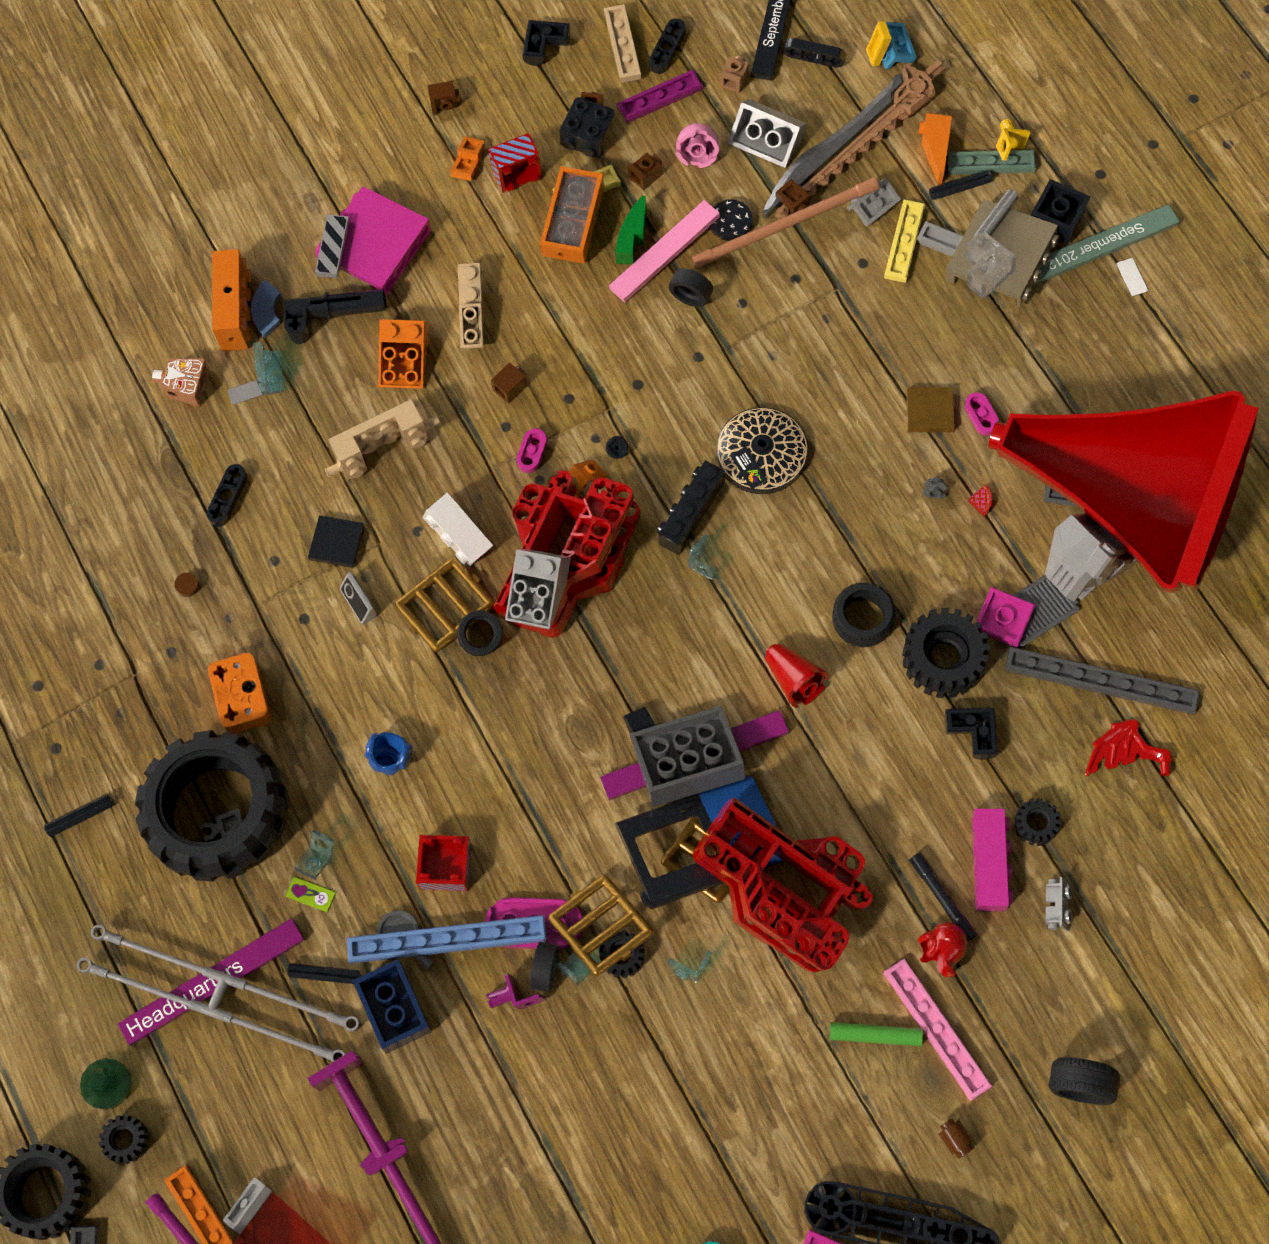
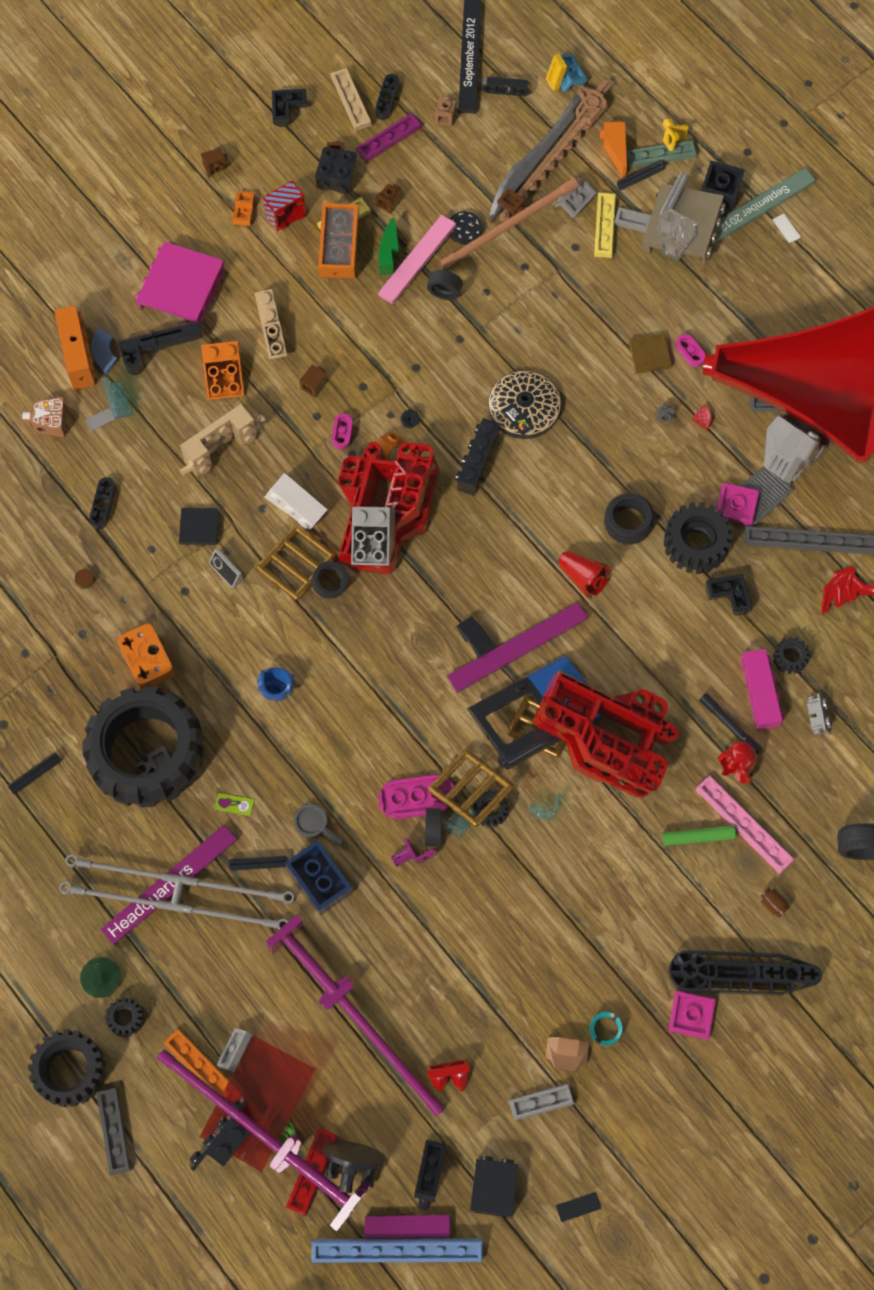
camera: 15 degrees left, 0 degrees up
clear light blue bracket [294,830,334,880] -> none
light grey tile [315,214,350,278] -> none
medium blue tile [347,915,547,964] -> none
red container [416,835,471,891] -> none
dark grey slope [629,706,745,807] -> none
bright pink cylinder [676,123,719,168] -> none
clear light blue bracket [688,534,715,580] -> none
light grey slope [727,99,807,168] -> none

